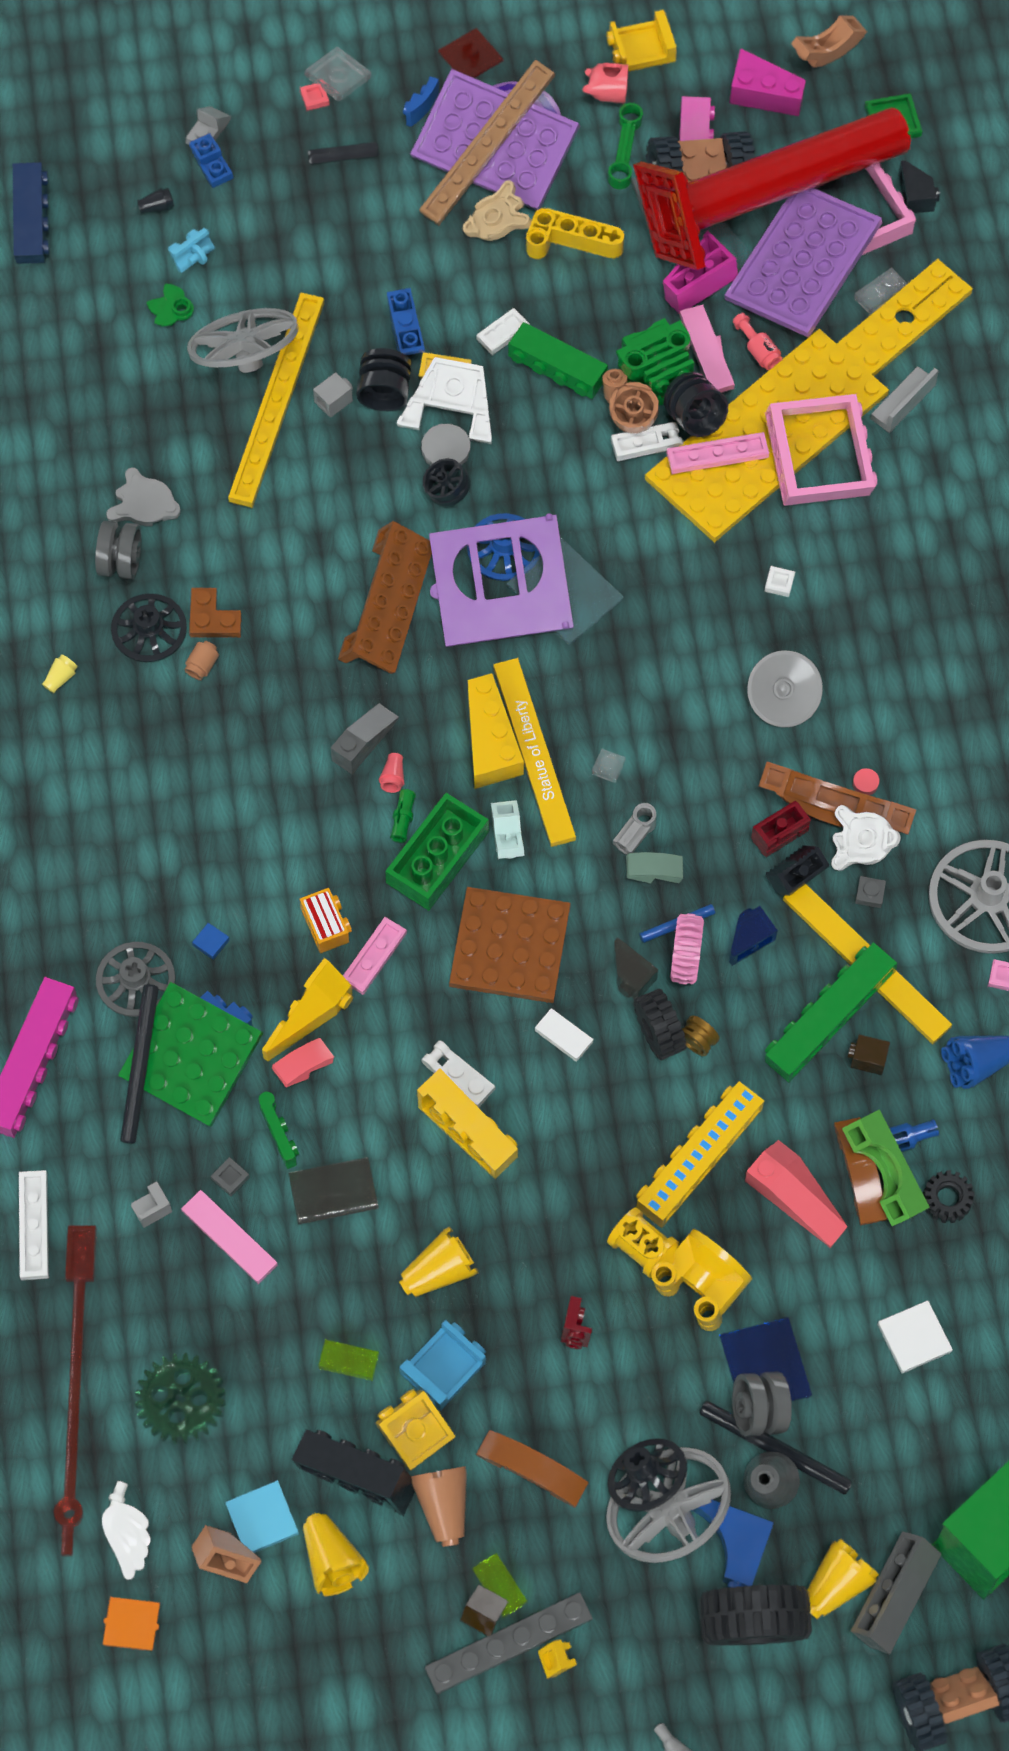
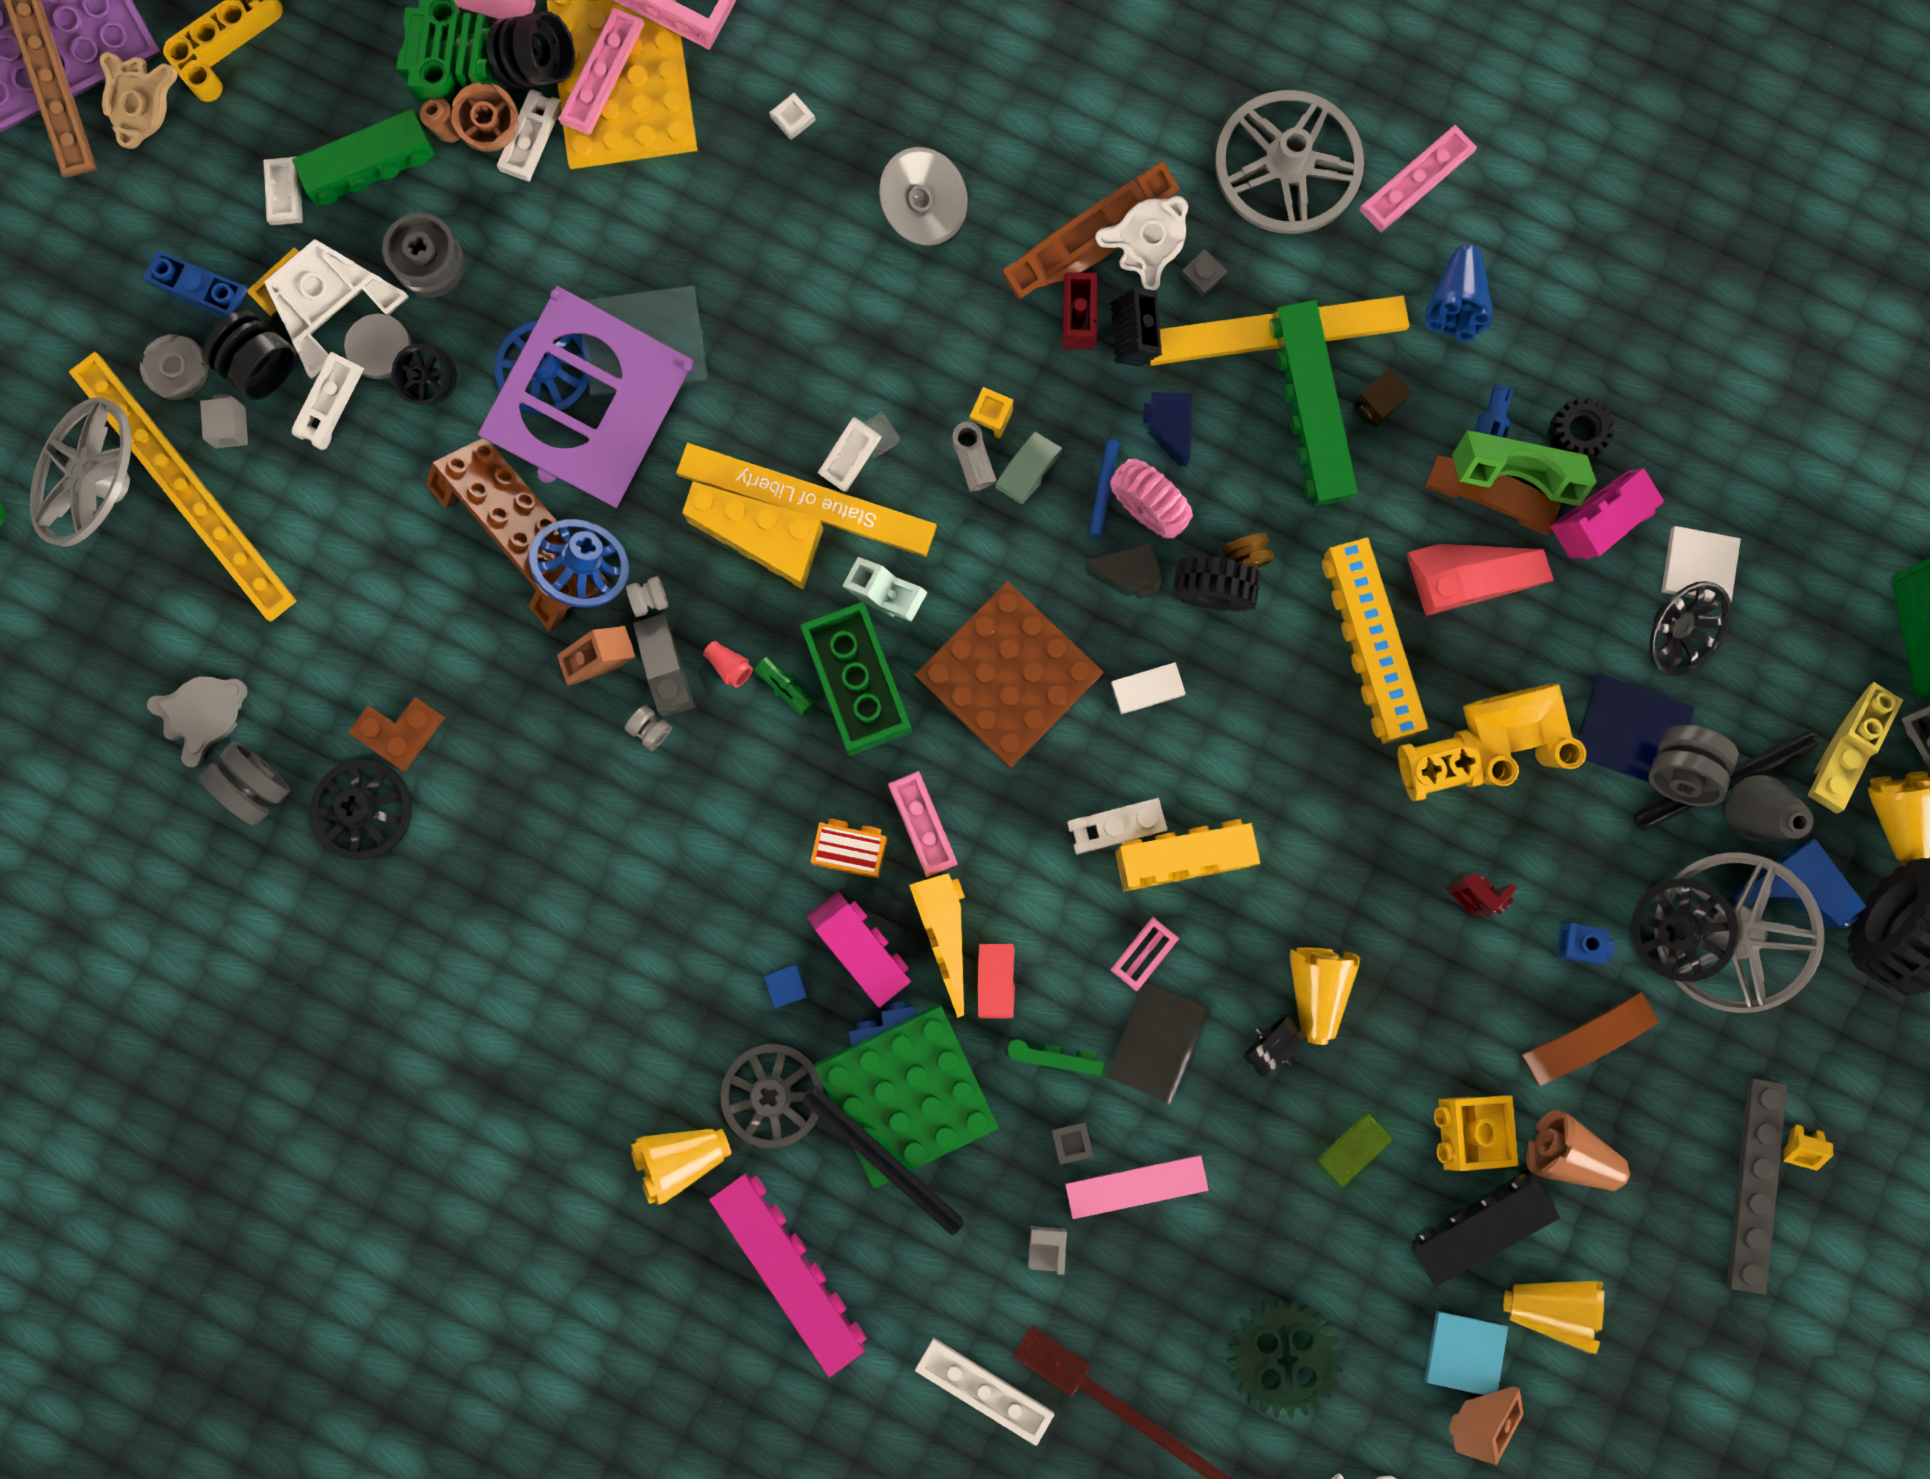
camera: 55 degrees left, 15 degrees up
light yellow cone [42,654,78,693] -> none
nougat brick [184,641,219,680] -> none
dark azure panel [399,1320,486,1411] -> none
panel [460,1585,508,1637] -> none
clear neon green tile [473,1553,527,1618] -> none
coral tile [853,769,879,795] -> none
none -> light grey tile [140,334,209,400]
none -> white plate [292,352,364,450]
none -> dark grey wheel [382,213,466,298]
none -> blue wheel [529,519,629,608]
none -> nougat slope [557,626,635,686]
none -> light grey wheel [624,705,673,752]
none -> light grey wheel [626,576,669,617]
none -> yellow cone [631,1129,731,1205]
none -> dark pink wedge [807,891,911,1008]
none -> white plate [817,418,882,492]
none -> yellow panel [970,387,1013,440]
none -> bright pink tile [1110,917,1179,992]
none -> black wheel [1242,1015,1306,1077]
none -> dark pink wedge [1549,468,1664,560]
none -> blue brick [1556,923,1615,965]
none -> black wheel [1650,581,1732,676]
none -> light yellow slope [1807,682,1903,814]

